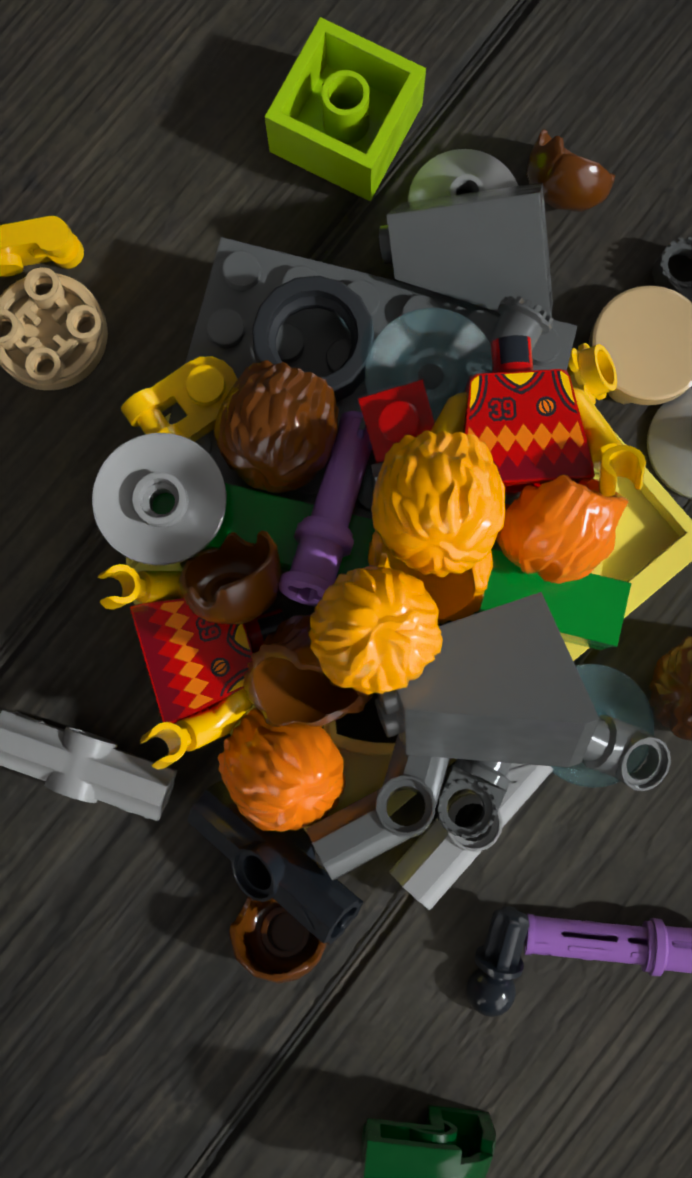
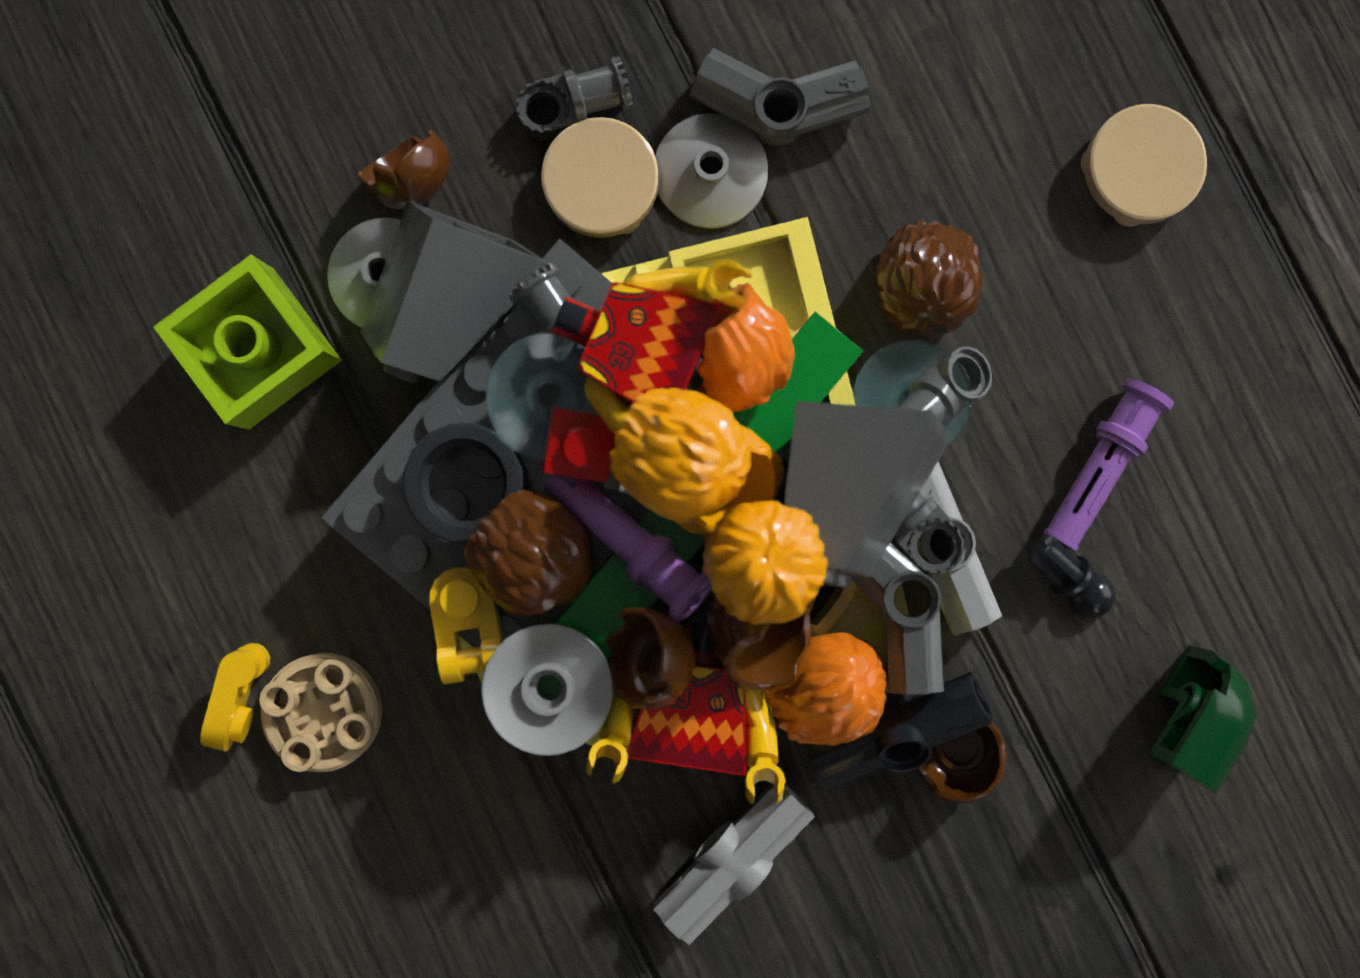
camera: 65 degrees left, 5 degrees up
yellow plate [567,343,617,404] -> none

